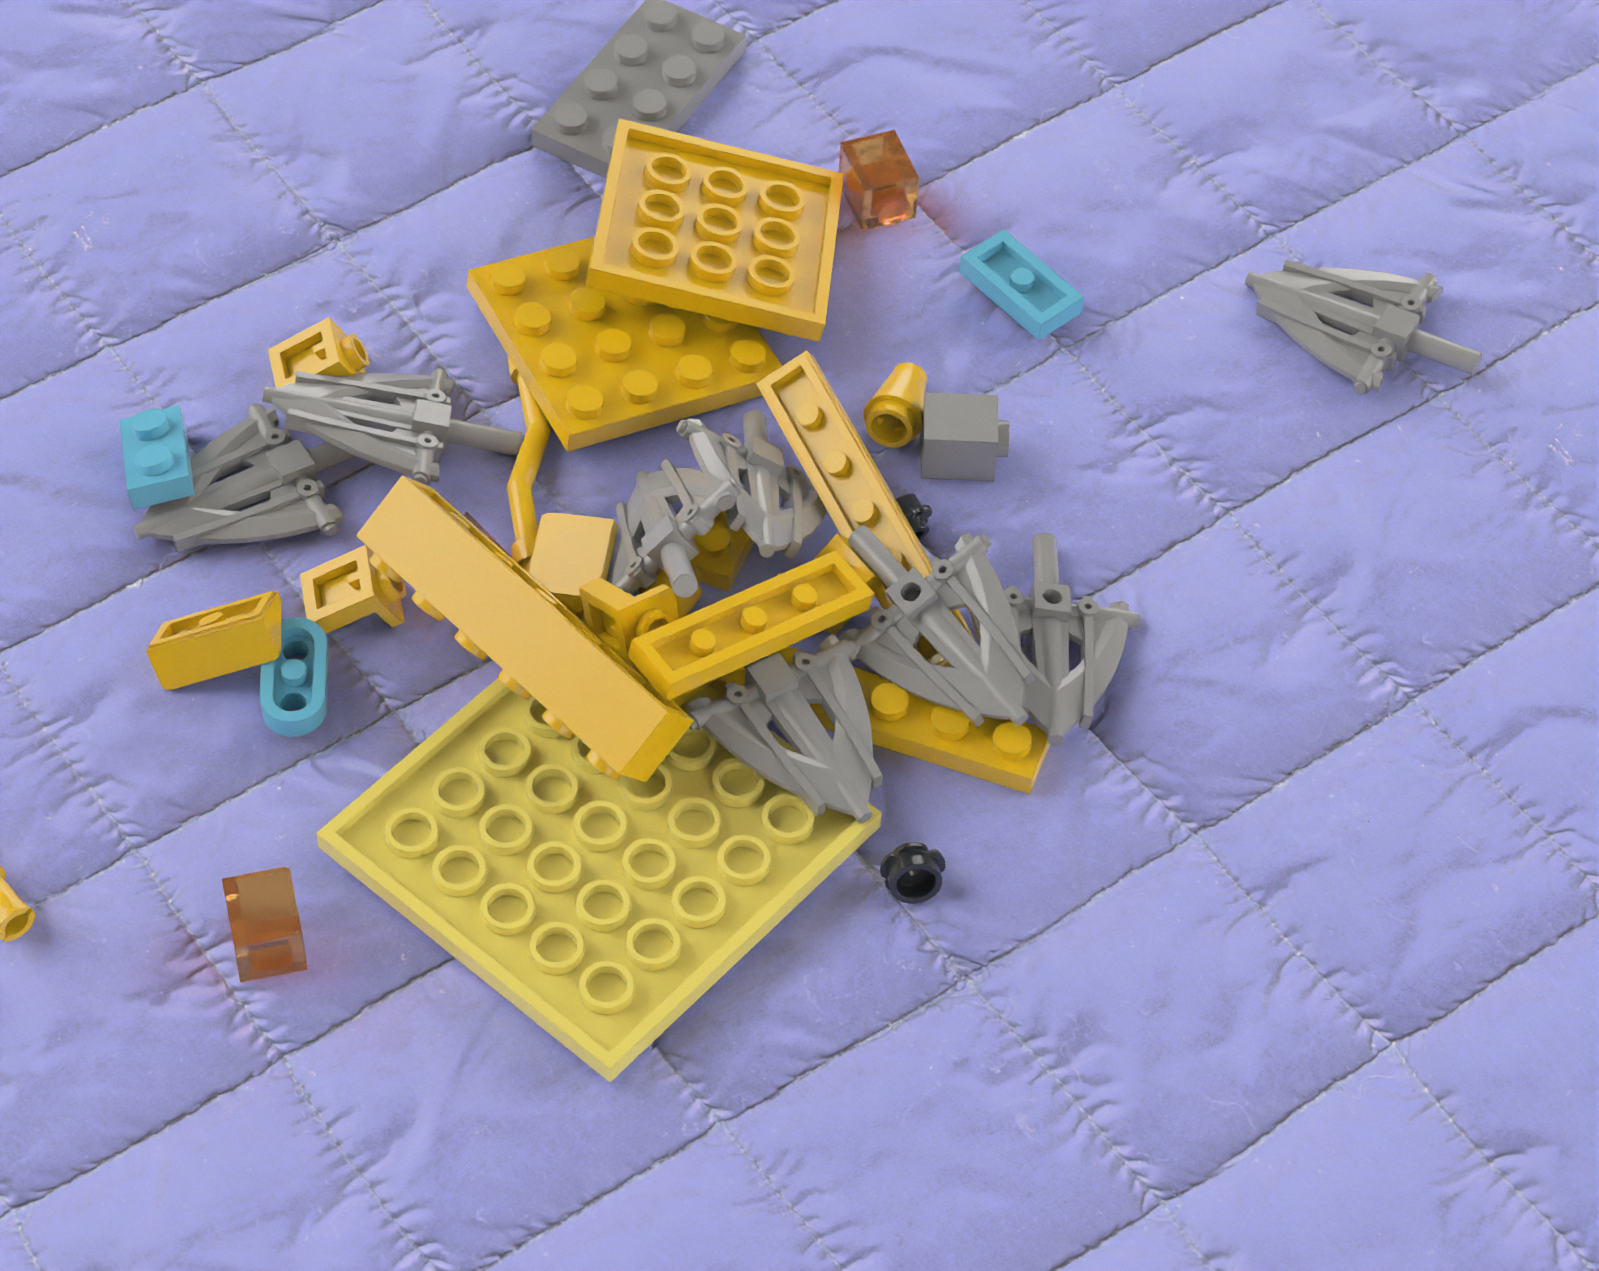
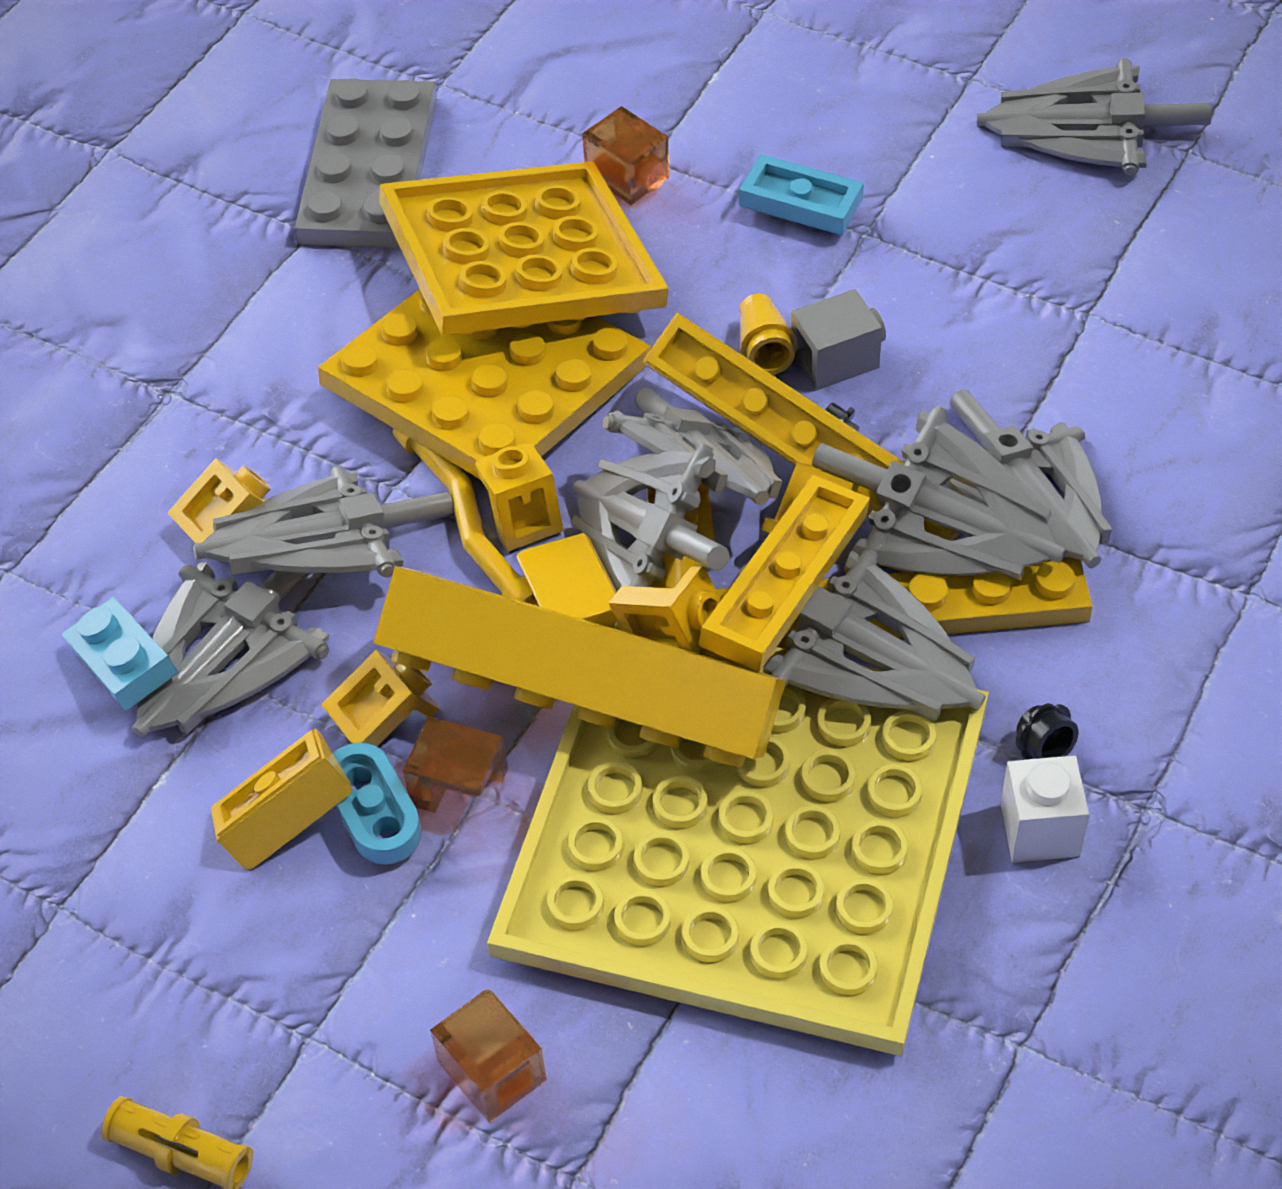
camera: 20 degrees left, 0 degrees up
none -> clear orange panel [403,716,508,813]
none -> yellow bracket [475,442,564,552]
none -> white brick [1000,755,1089,863]

